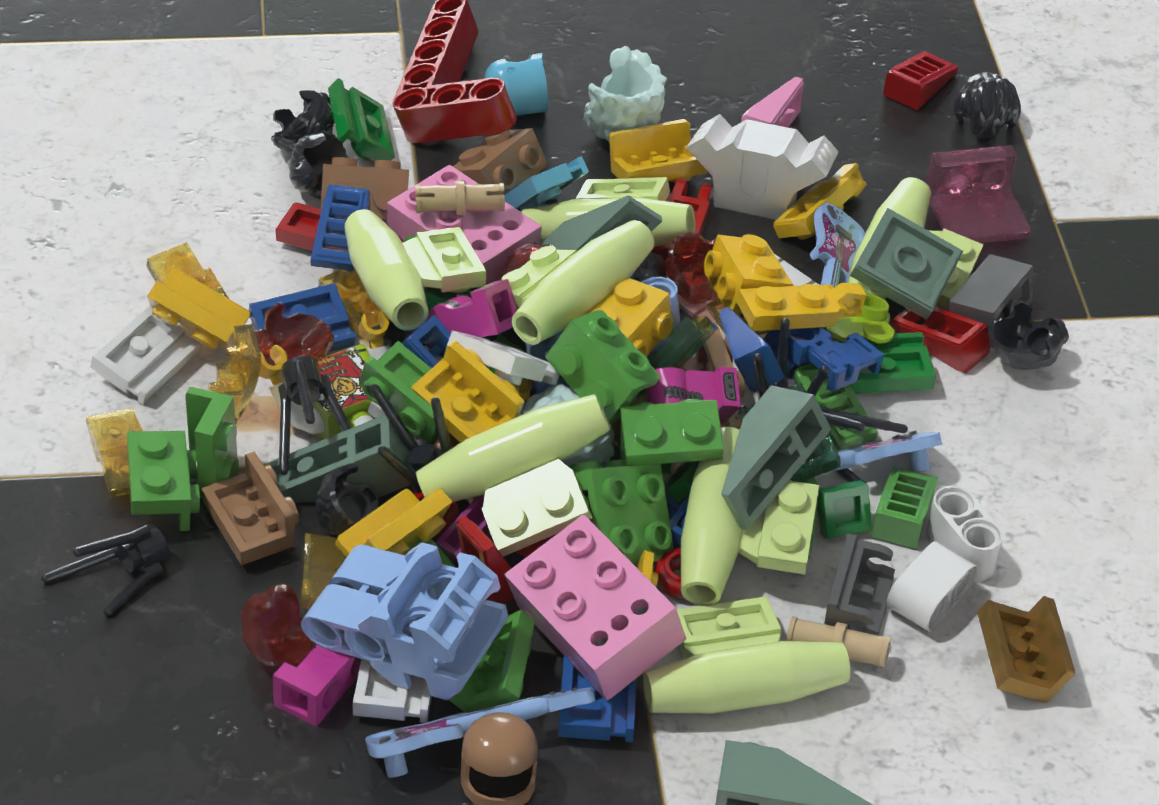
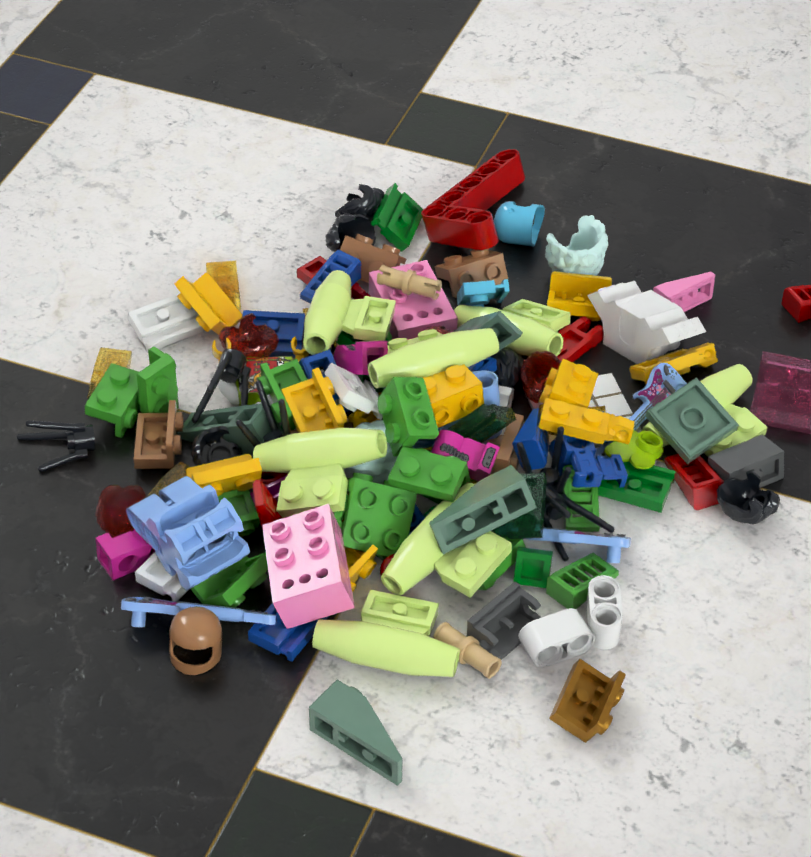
camera: 30 degrees right, 0 degrees up
clear yellow slope [208,324,261,424] -> none

